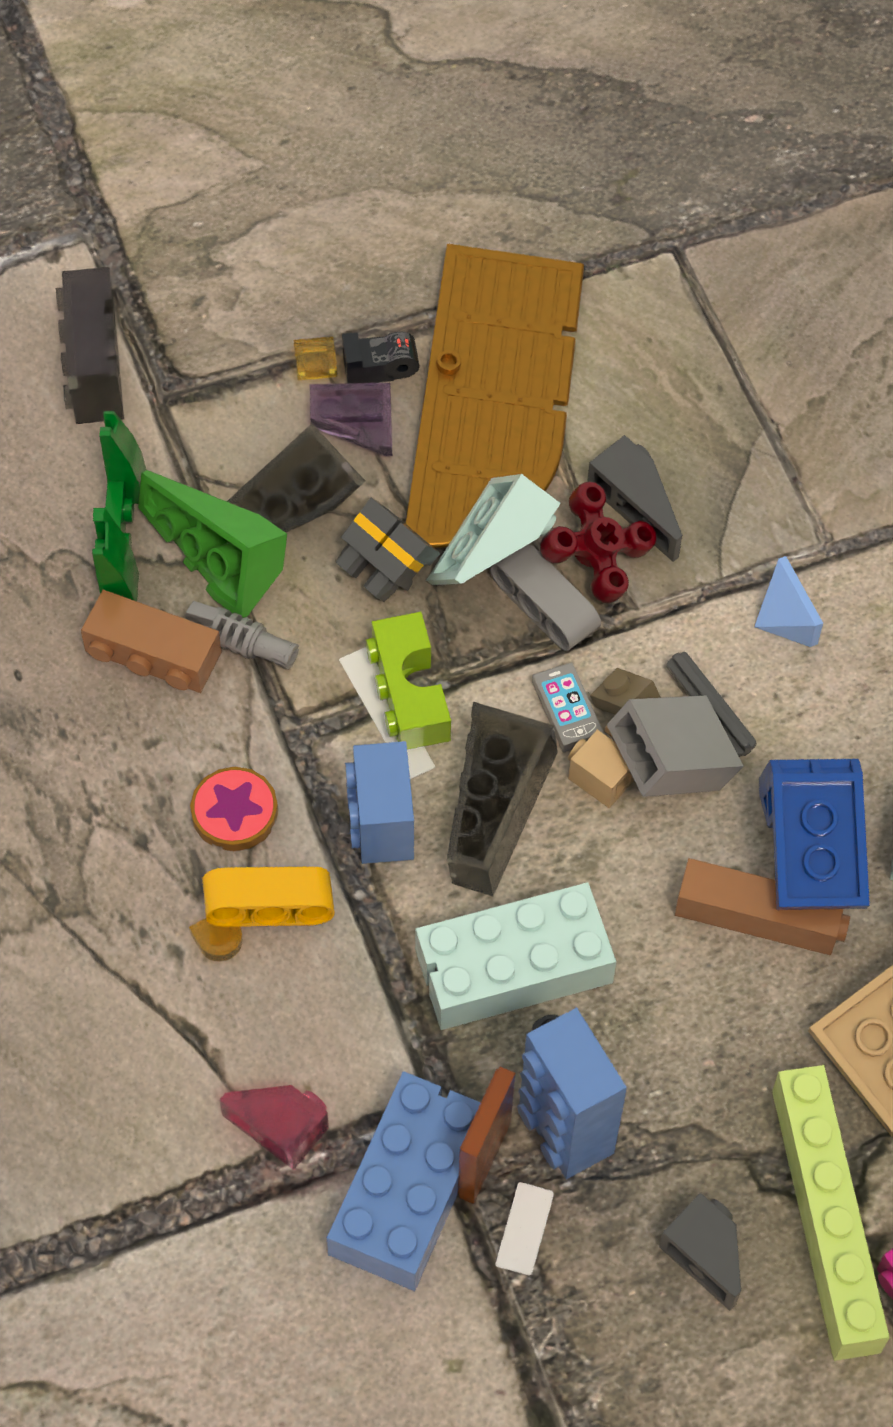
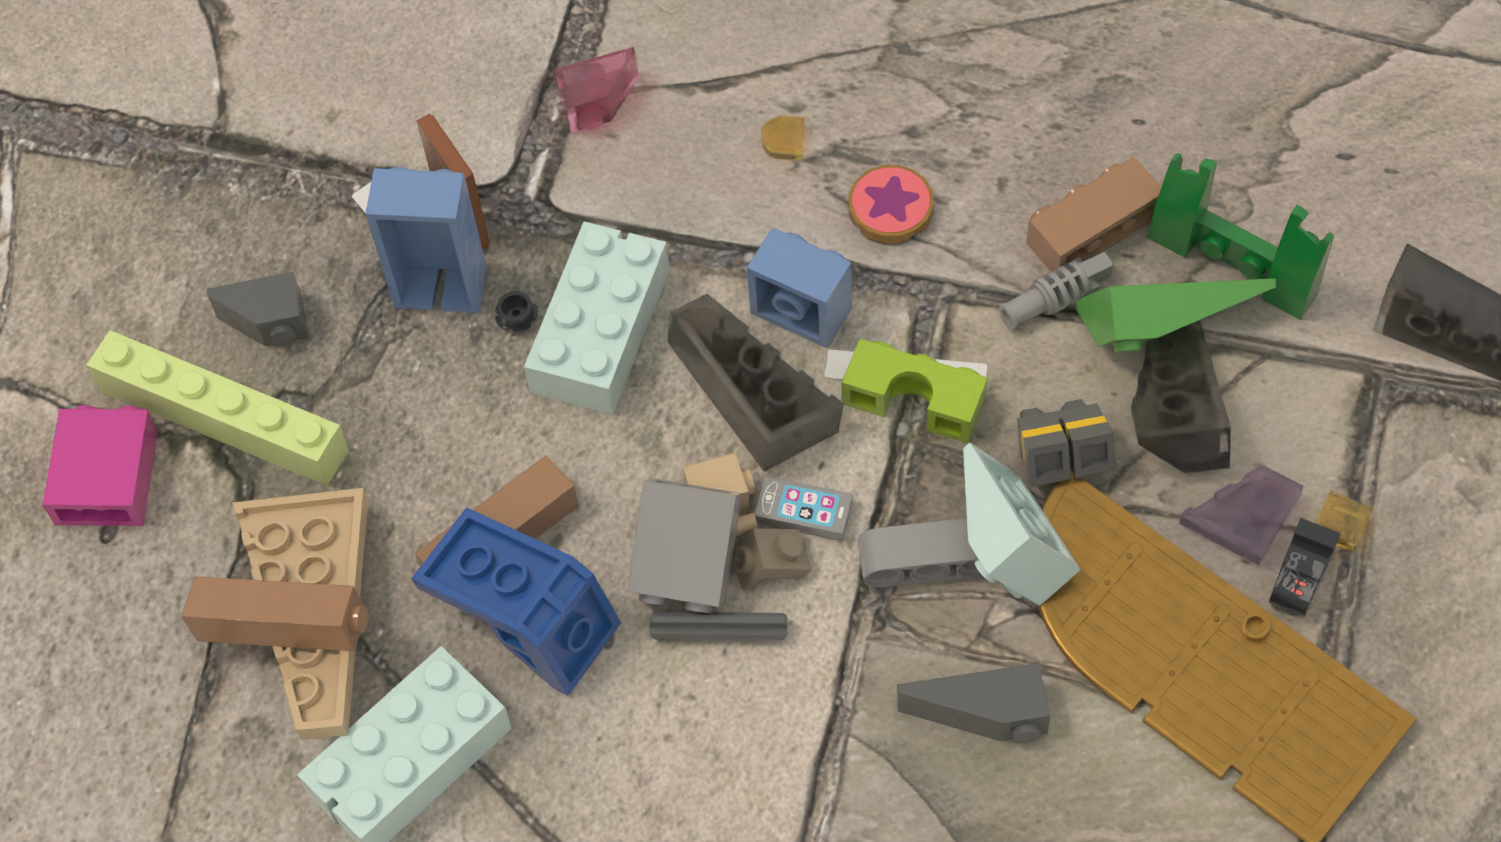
camera: 130 degrees right, 0 degrees up
yellow beam [202,867,335,927] -> none
medium blue piece [327,1071,481,1291] -> none
dark red gear [540,481,657,603] -> none
light blue slope [754,556,823,647] -> none

